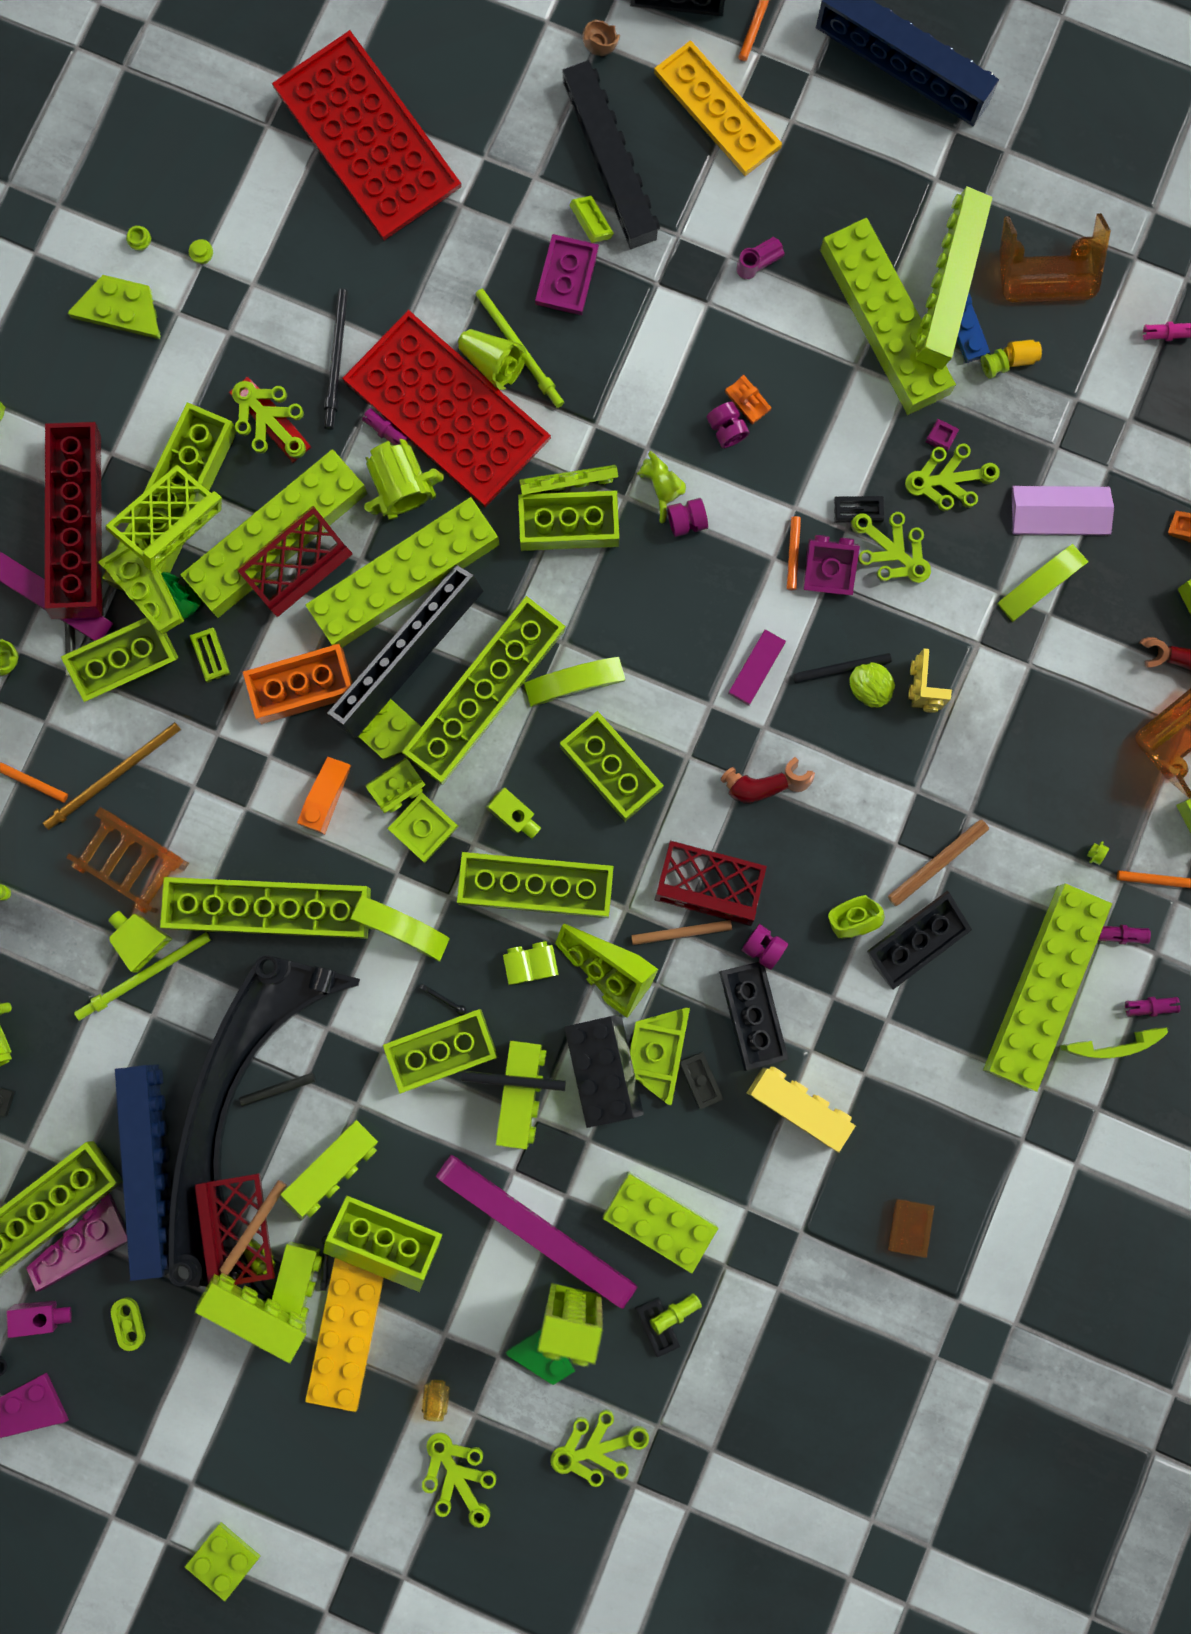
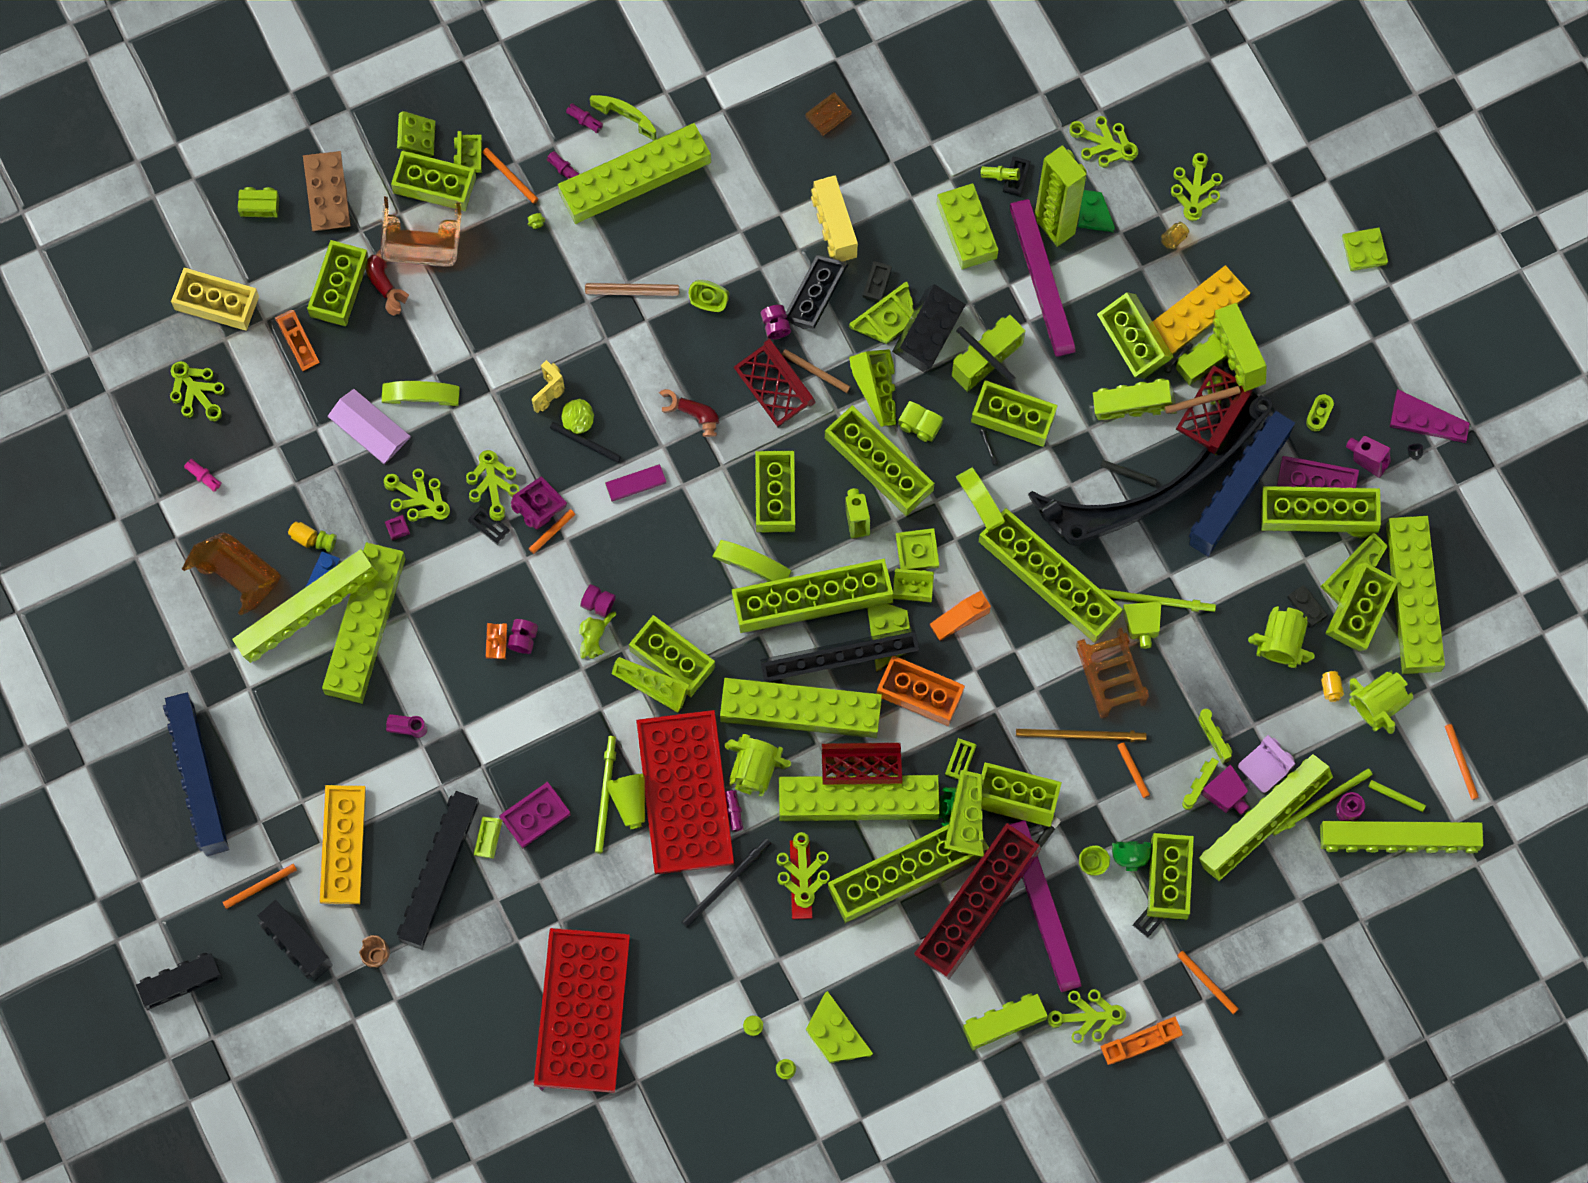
camera: 140 degrees left, 10 degrees down
lime fence [105,465,222,571] -> none
black slope [867,891,972,990] -> none

